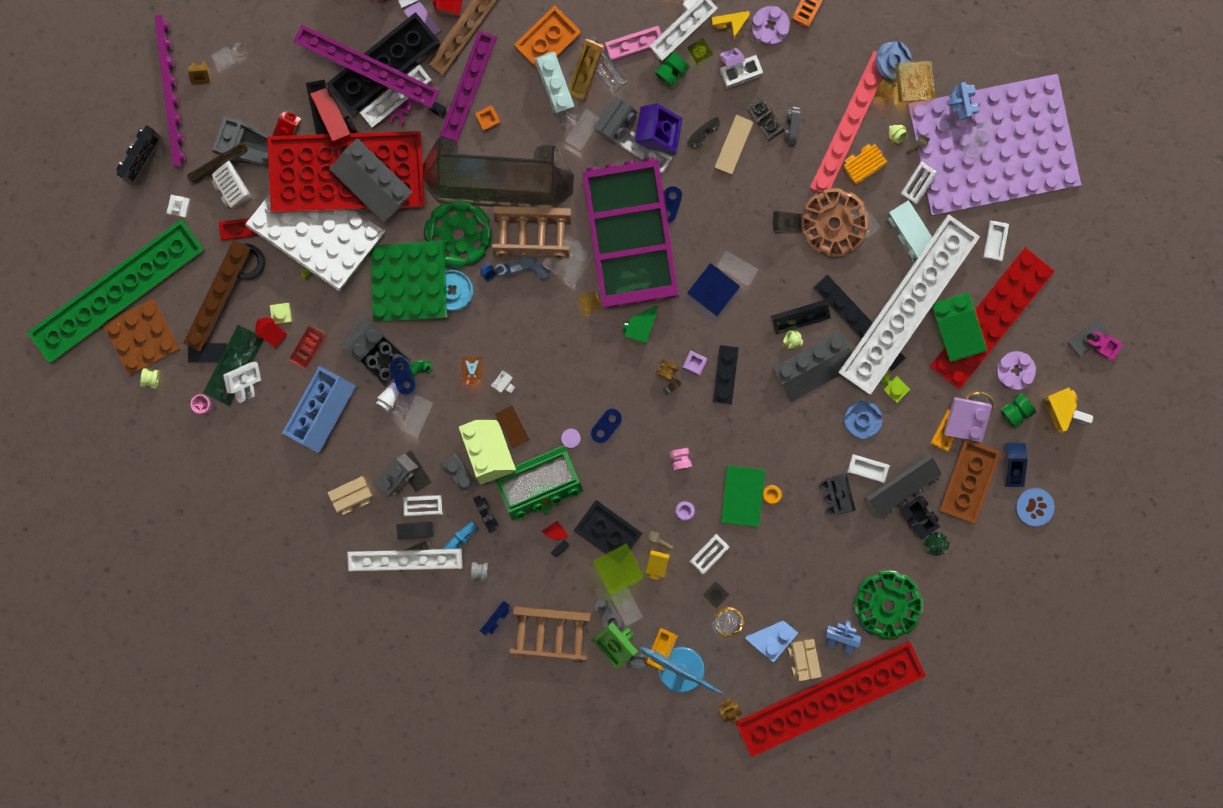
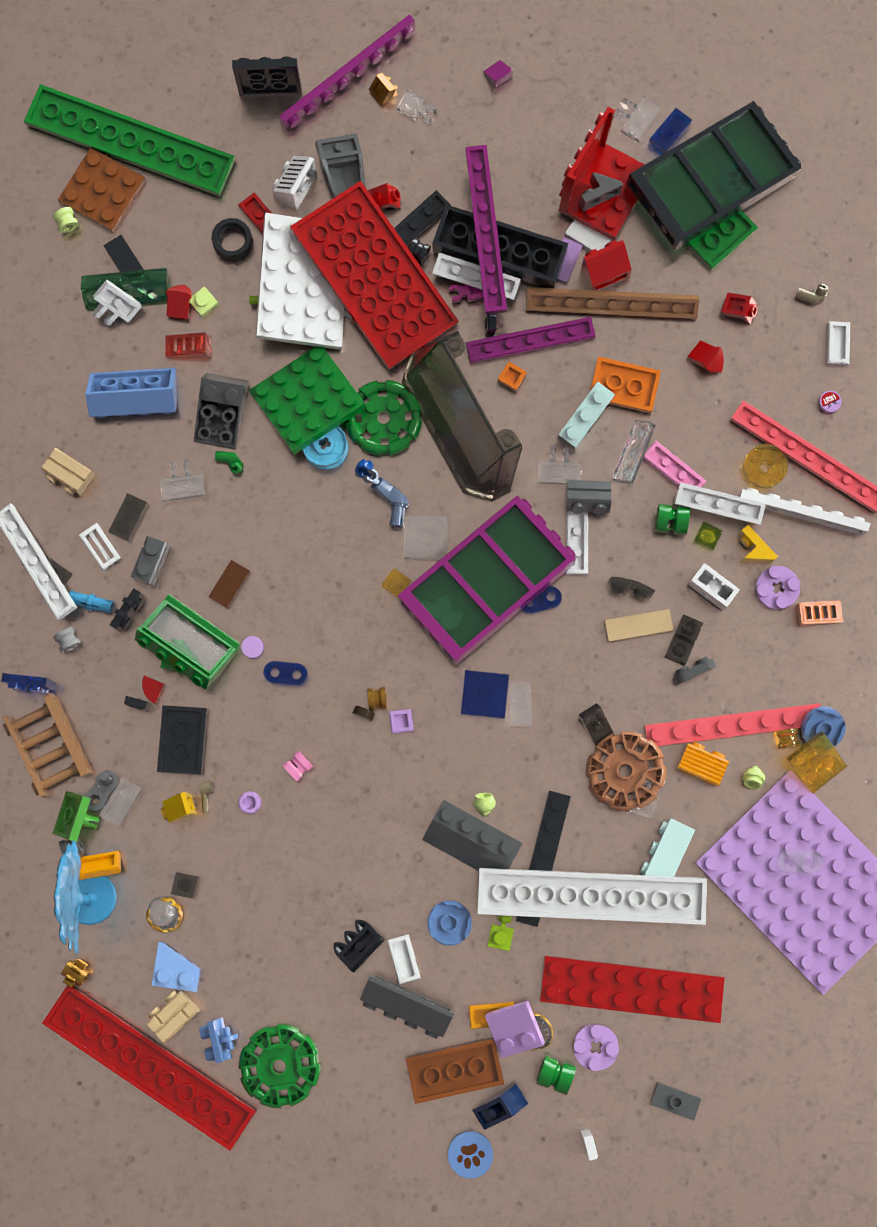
camera: 55 degrees right, 5 degrees down
white tile [167,195,190,218] -> none
reddish brown plate [183,240,252,352] -> none
dark brown axle [187,143,248,183] -> none
bright pink wheel [190,394,212,415] -> none
tile [311,87,350,144] -> none
dark grey slope [329,138,412,223] -> none
dark grey brick [373,454,418,498] -> none
white cone [376,382,401,412] -> none
clear blue plate [390,357,416,395] -> none
black tyre [396,522,434,540] -> none
yellowish green slope [459,420,516,485] -> none
clear orange brick [462,357,482,385] -> none
white tile [491,370,516,393] -> none
medium nougat fence [492,206,571,260] -> none
pearl gold plate [568,39,605,100] -> none
clear neon green tile [593,544,645,596] -> none
green slope [622,306,658,344] -> none
dark purple slope [635,103,683,153] -> none
white tile [689,534,730,575] -> none
black plate [713,345,739,405] -> none
lavender tile [720,48,745,67] -> none
green tile [721,465,765,527] -> none
light orange tile [762,485,782,505] -> none
black plate [771,299,831,334] -> none
black cylinder [900,496,940,540] -> none
white tile [901,162,938,204] -> none
dark tan hand [907,134,930,154] -> none
clear green gear [924,532,950,556] -> none
green slope [932,292,988,362] -> none
medium blue hips [946,82,979,120] -> none
white tile [983,220,1009,262] -> none
yellow slope [1043,388,1078,434] -> none
dark pink plate [1088,330,1123,361] -> none

